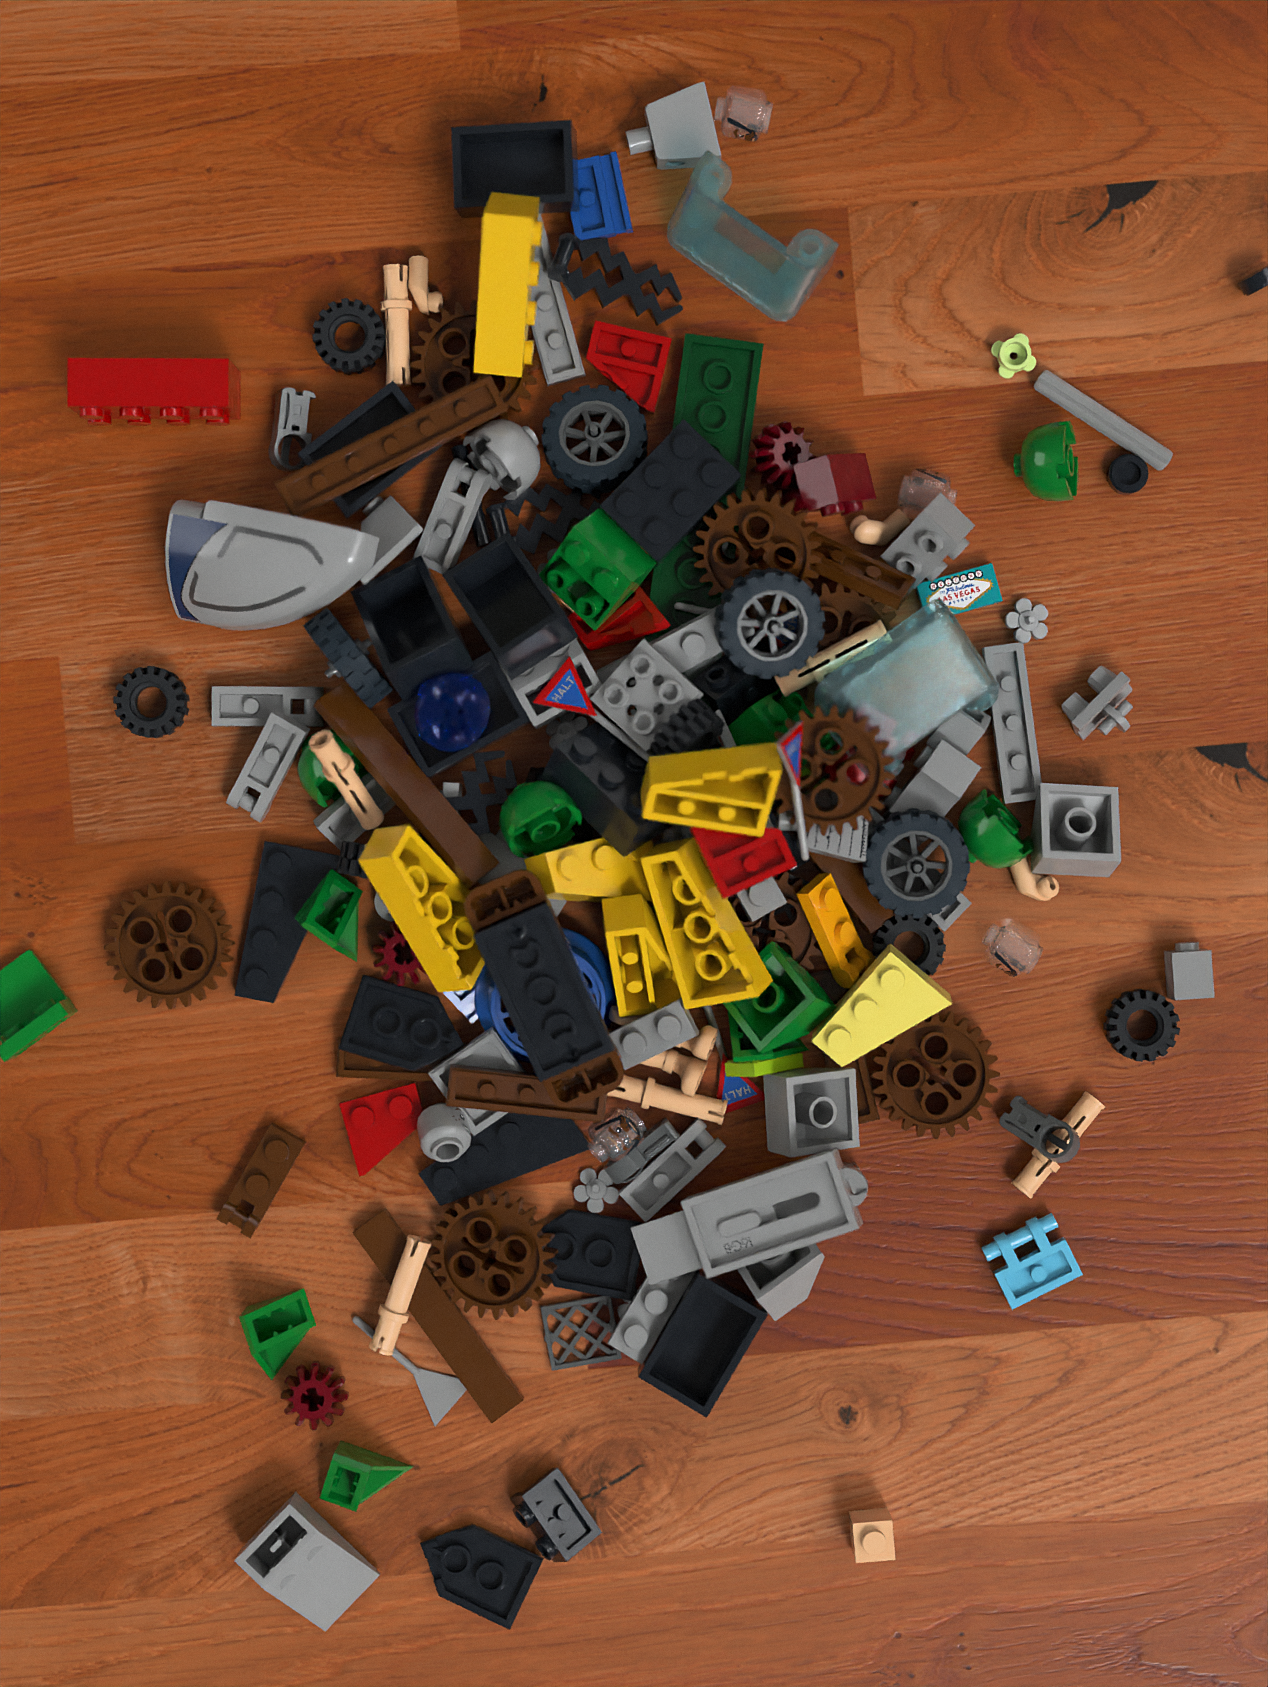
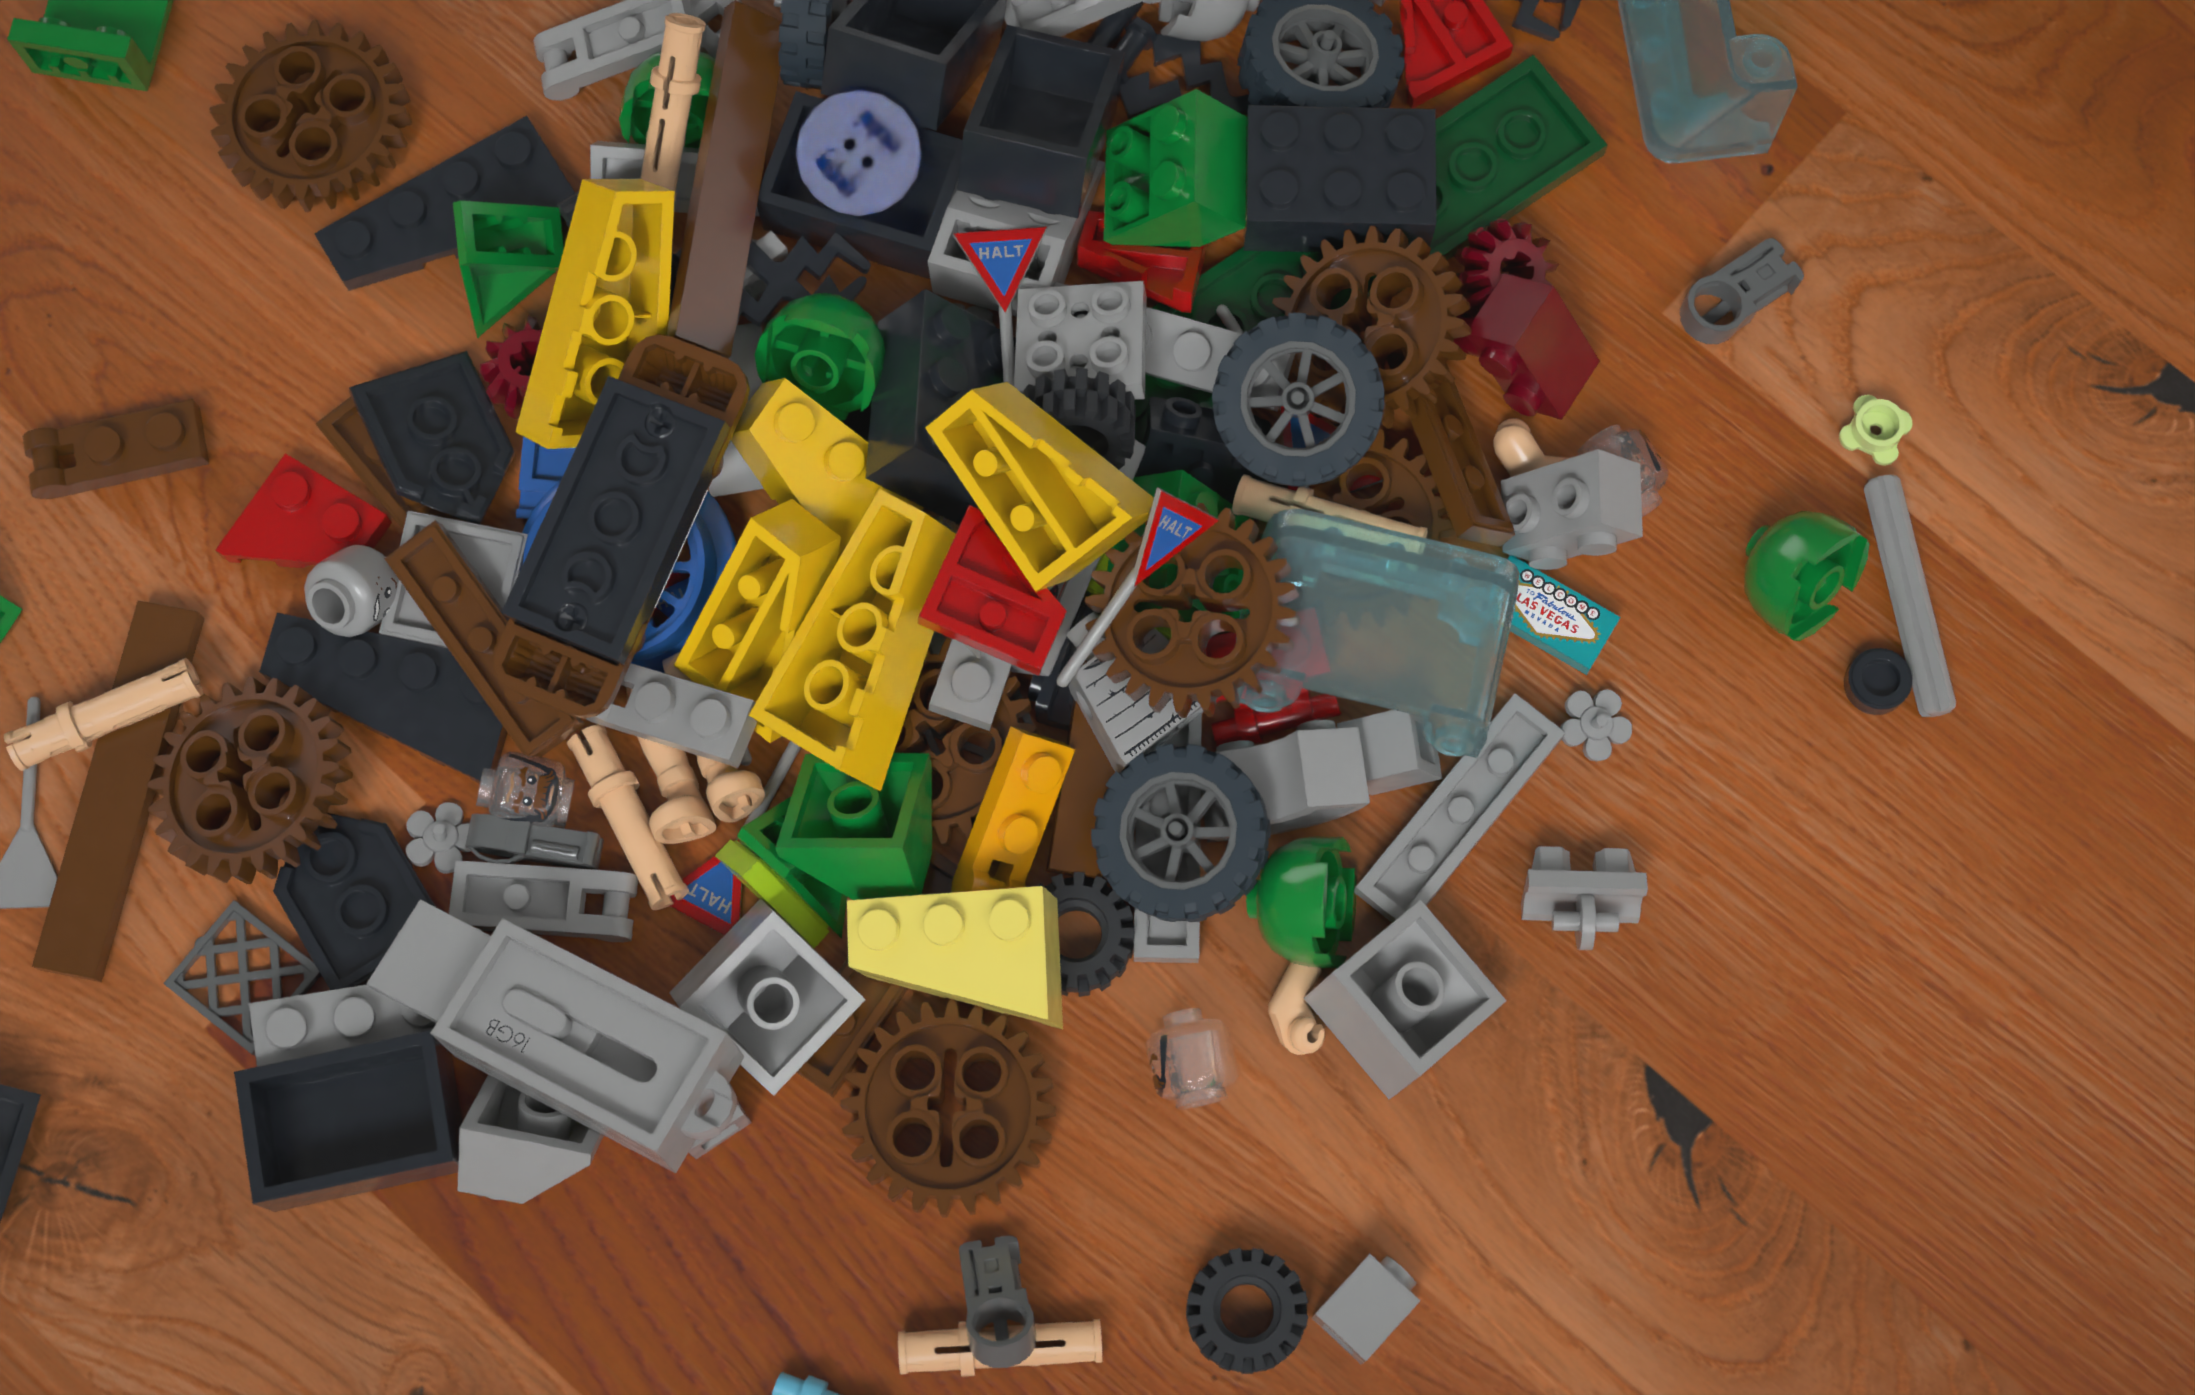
camera: 55 degrees right, 15 degrees down
none -> dark grey piece [1679,238,1804,344]

